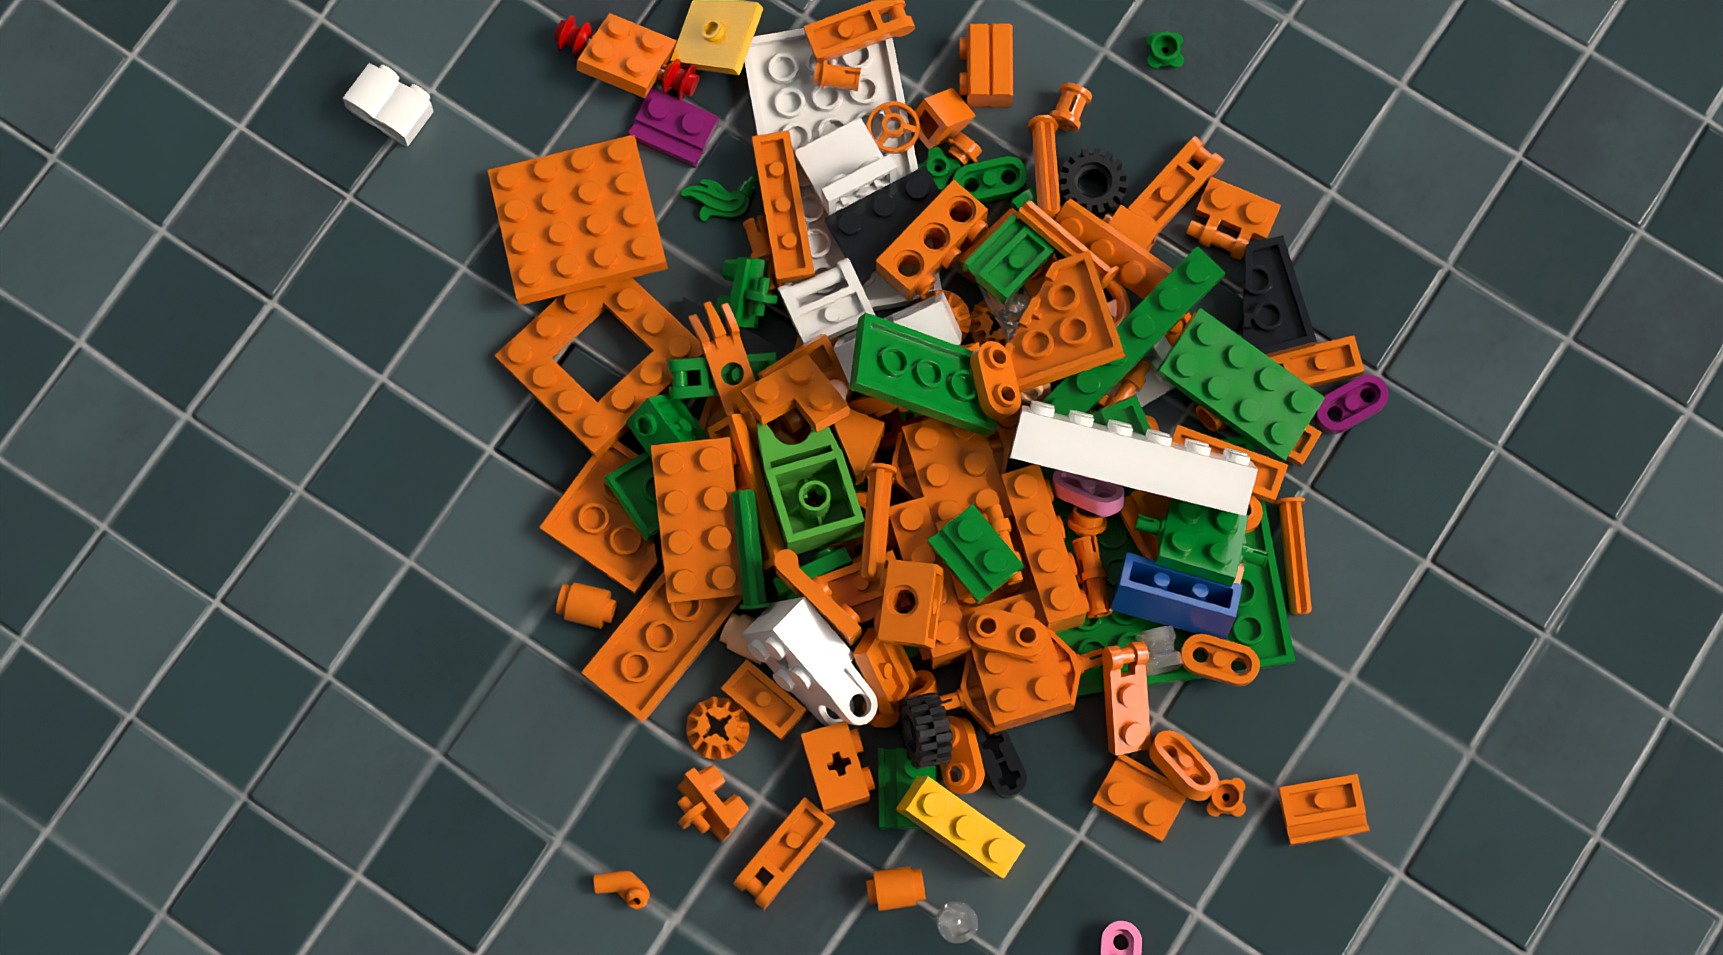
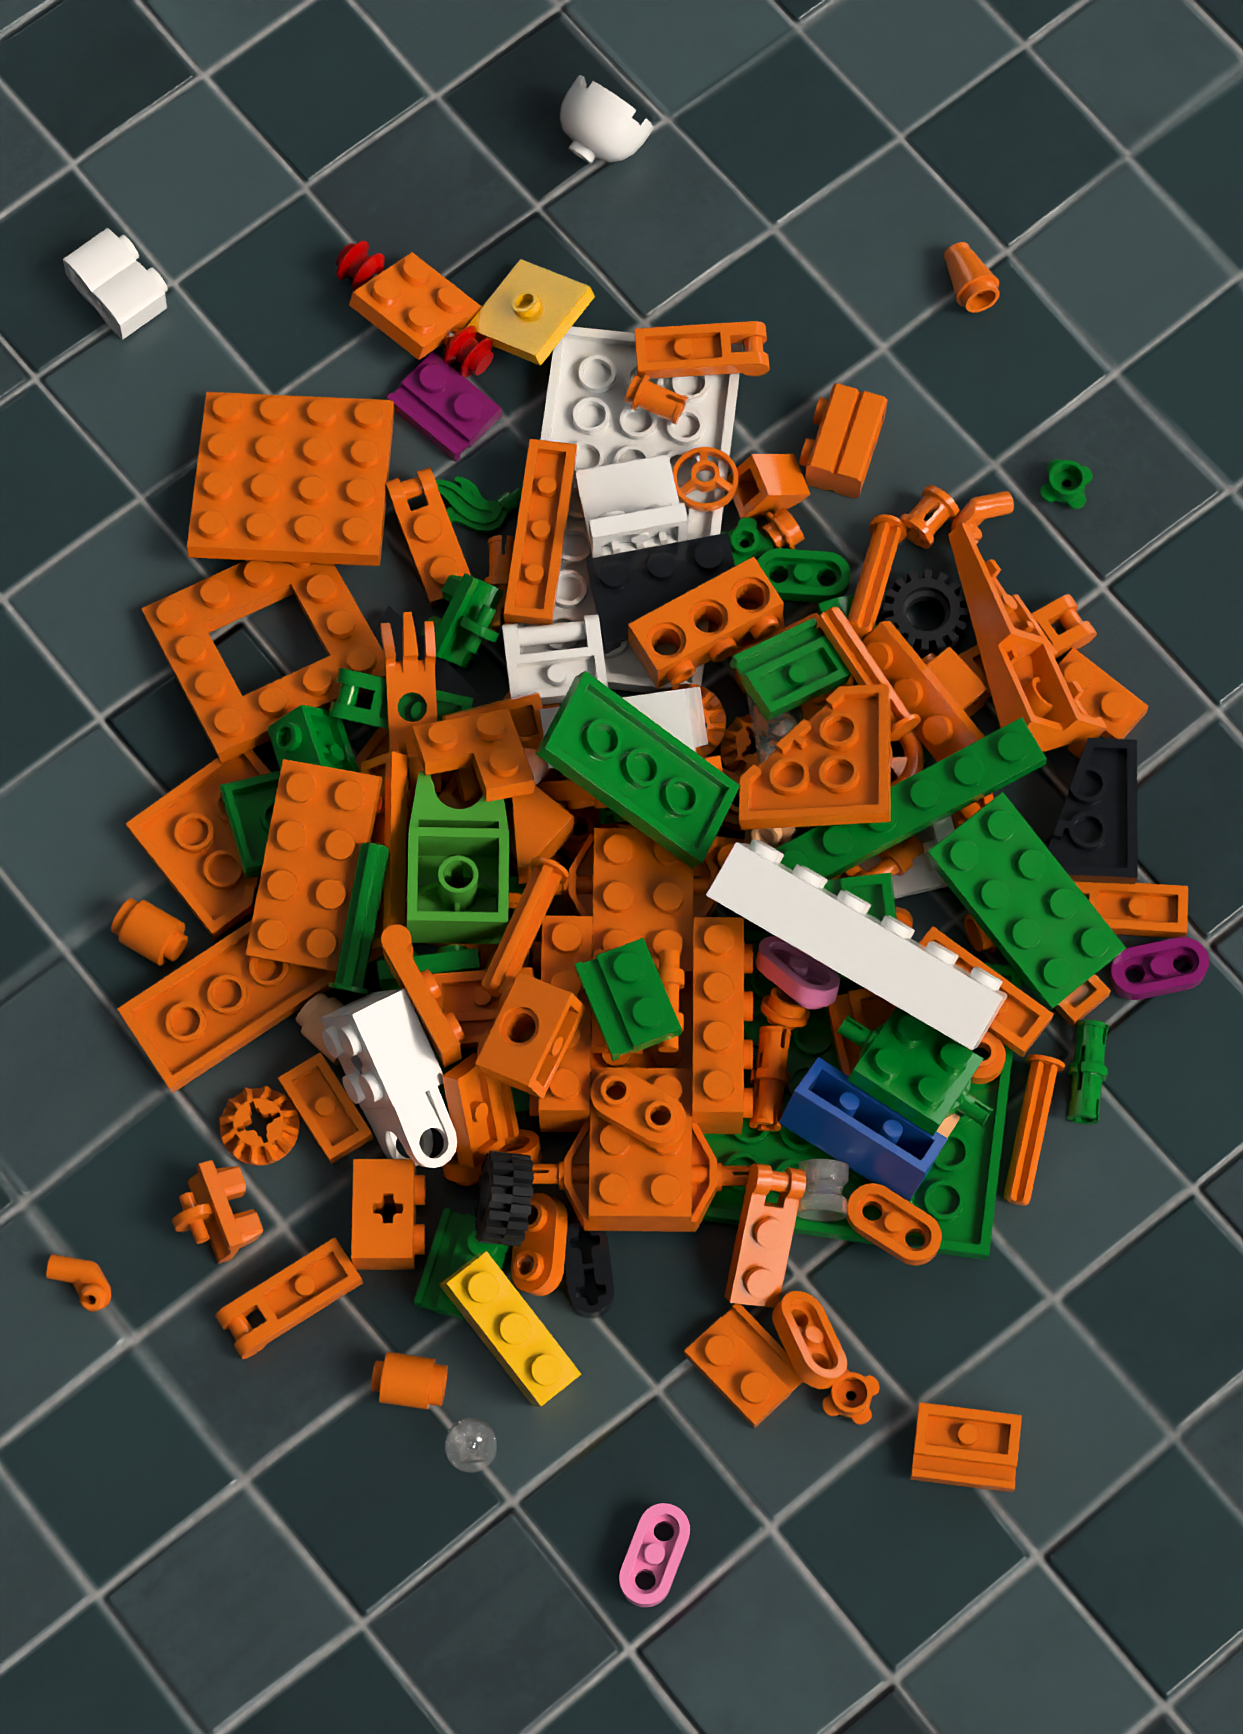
camera: 15 degrees right, 5 degrees down
orange plate [970,341,1021,421] -> none
none -> orange plate [386,467,471,607]
none -> orange wedge [948,523,1107,752]
none -> orange arm [951,491,1014,544]
none -> green pin [1067,1020,1109,1125]

